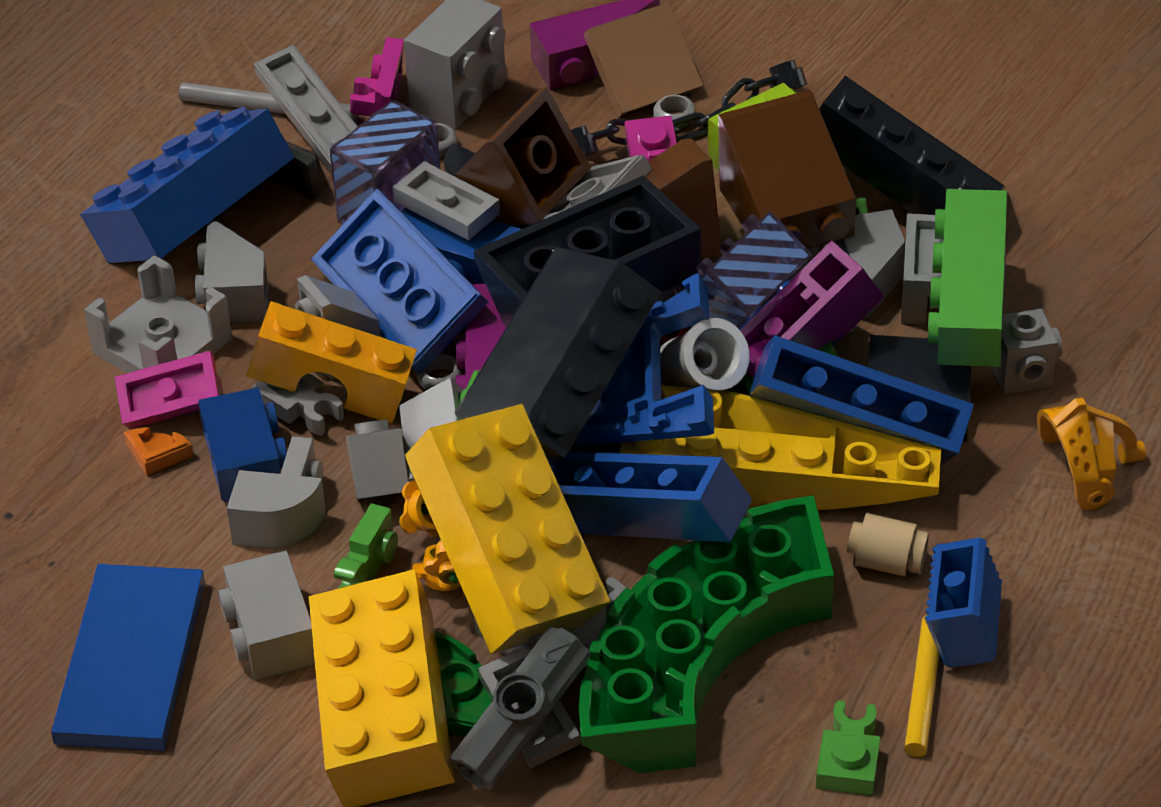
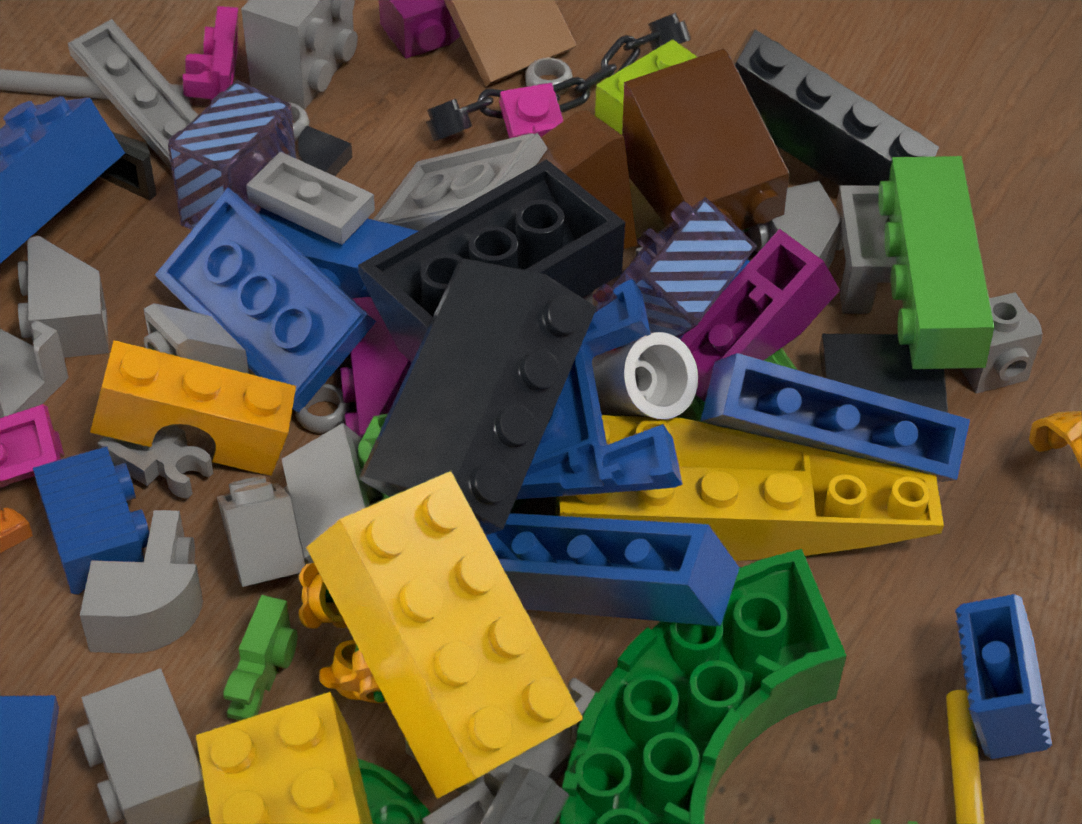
camera: 10 degrees left, 5 degrees up
reddish brown slope [454,87,591,226] -> none
tan brick [847,513,930,577] -> none

